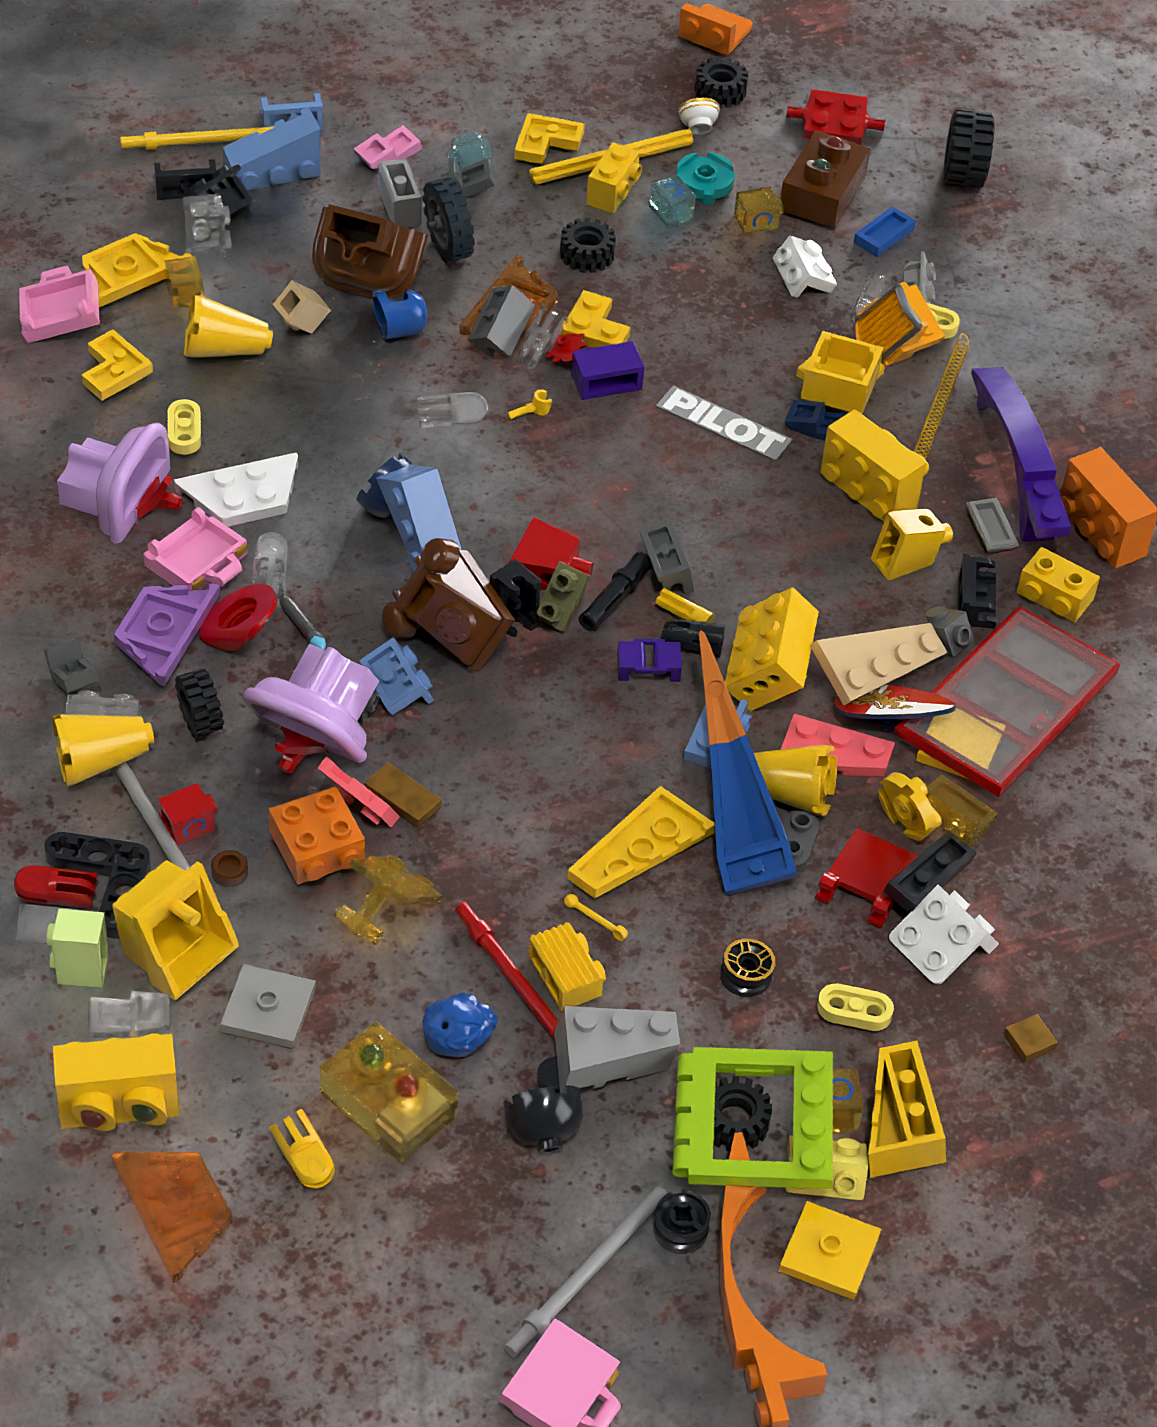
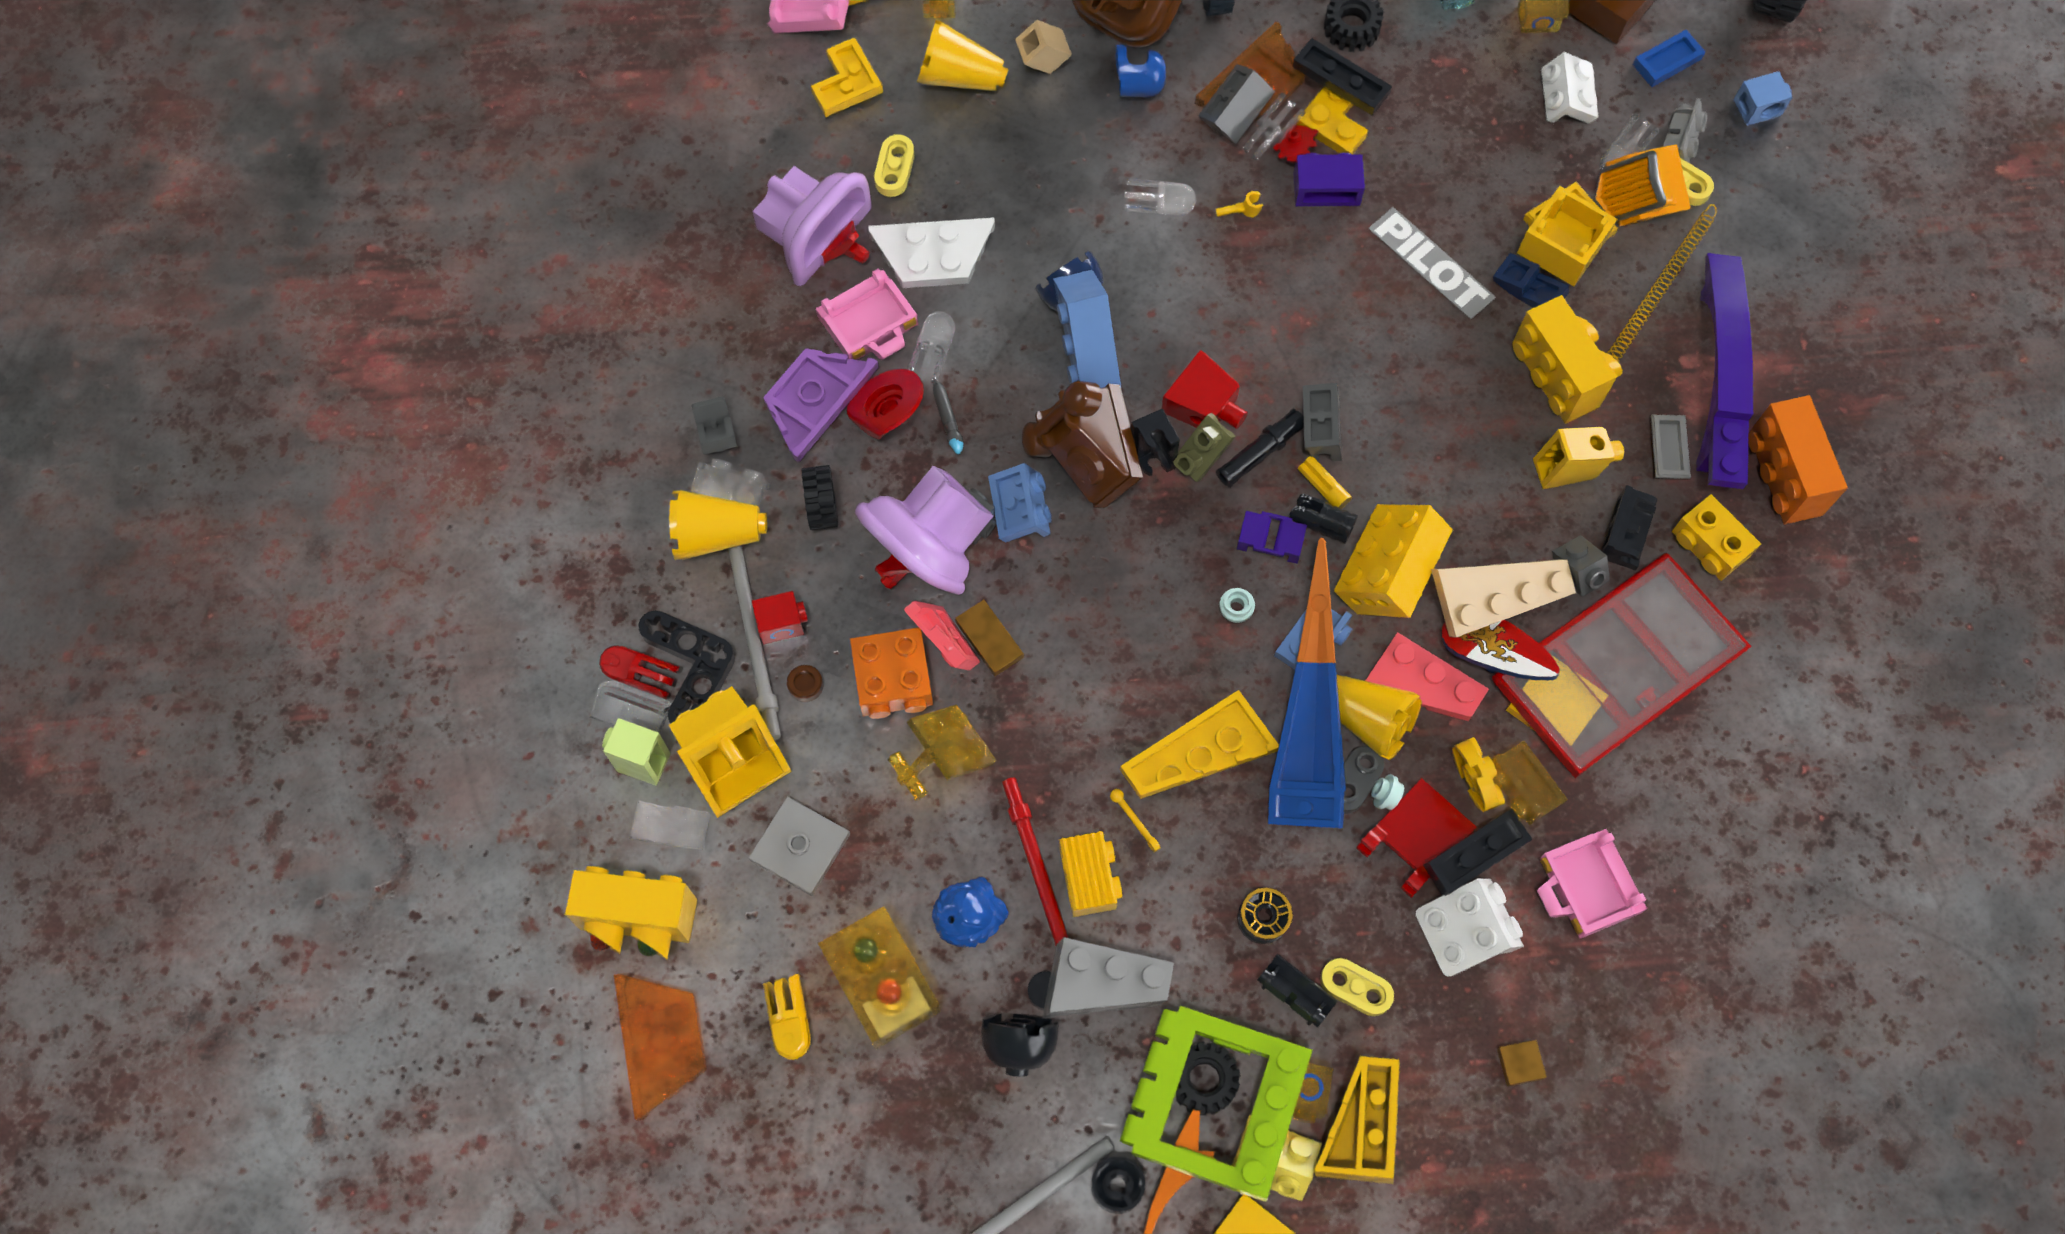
camera: 20 degrees right, 20 degrees up
none -> light aqua plate [1219,588,1255,623]
none -> black hinge [1257,954,1338,1028]
none -> black plate [1292,38,1392,116]
none -> light aqua plate [1371,774,1404,810]
none -> bright pink piece [1537,829,1647,939]
none -> medium blue brick [1734,71,1792,126]

